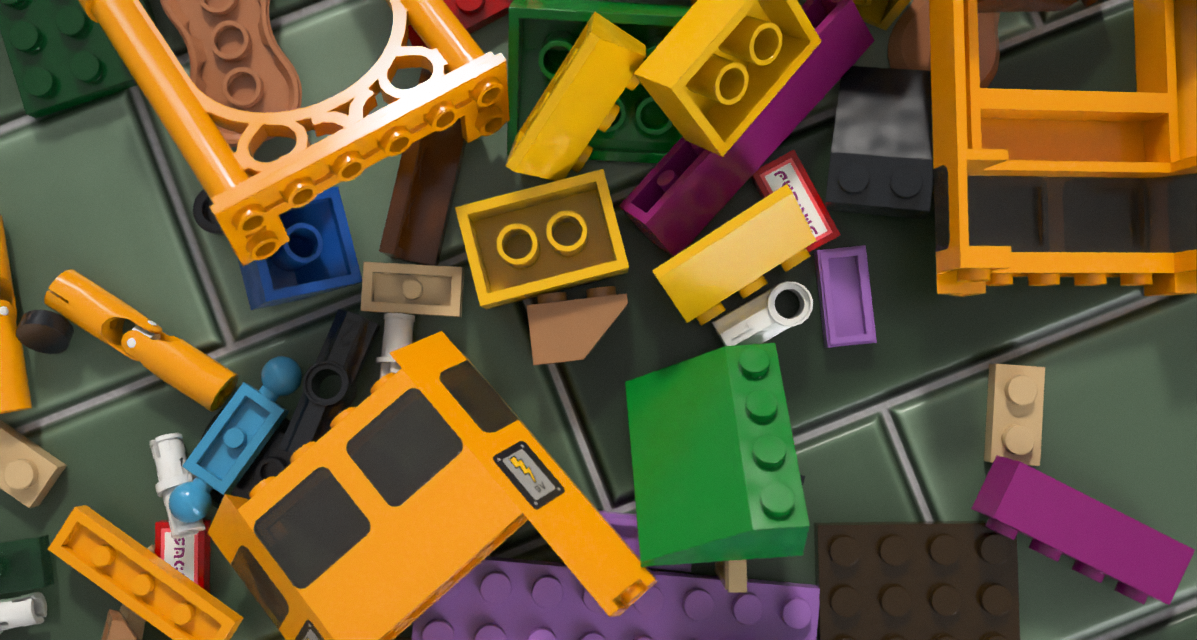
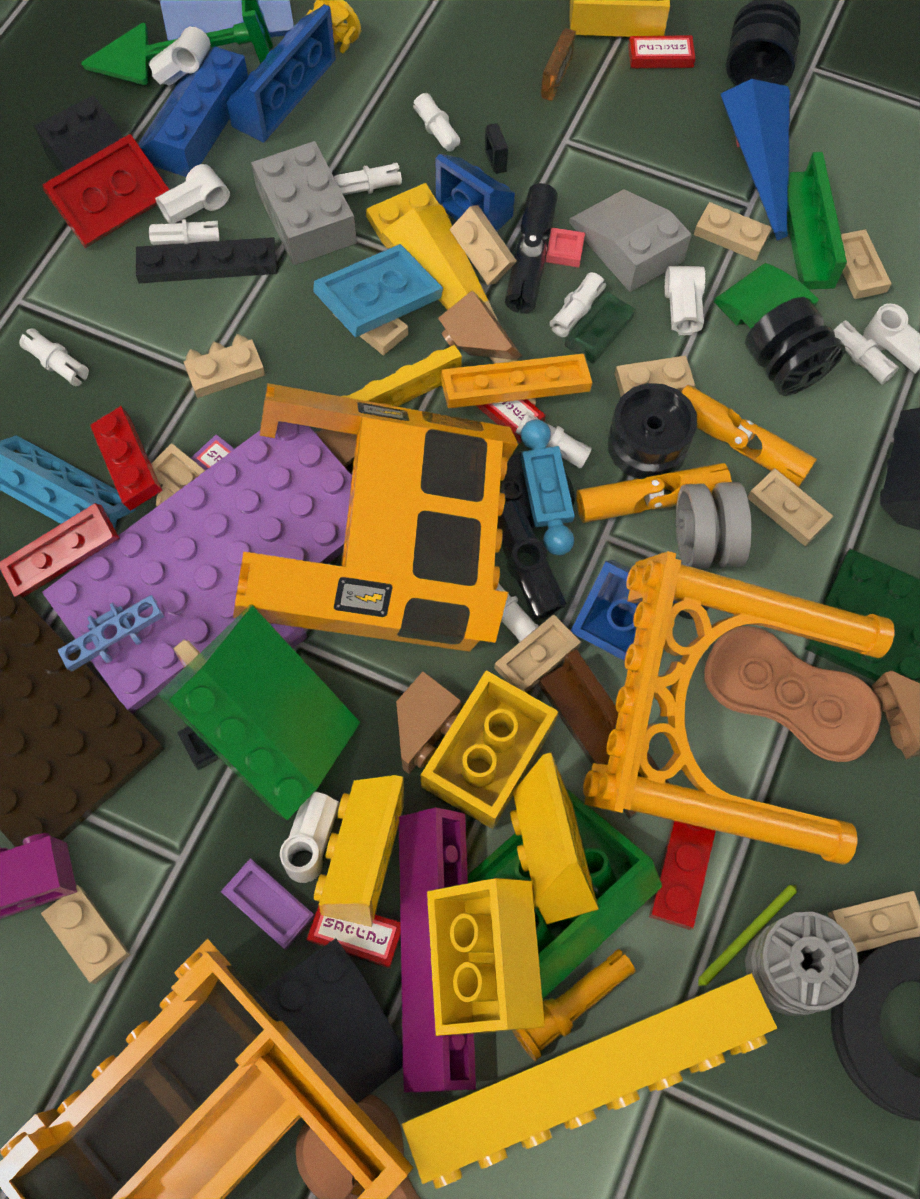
camera: 130 degrees right, 20 degrees down
black tile [16,310,74,354] -> none
none -> black wheel [608,383,697,479]
none -> light grey wheel [676,482,752,569]
none -> tan plate [748,468,833,547]

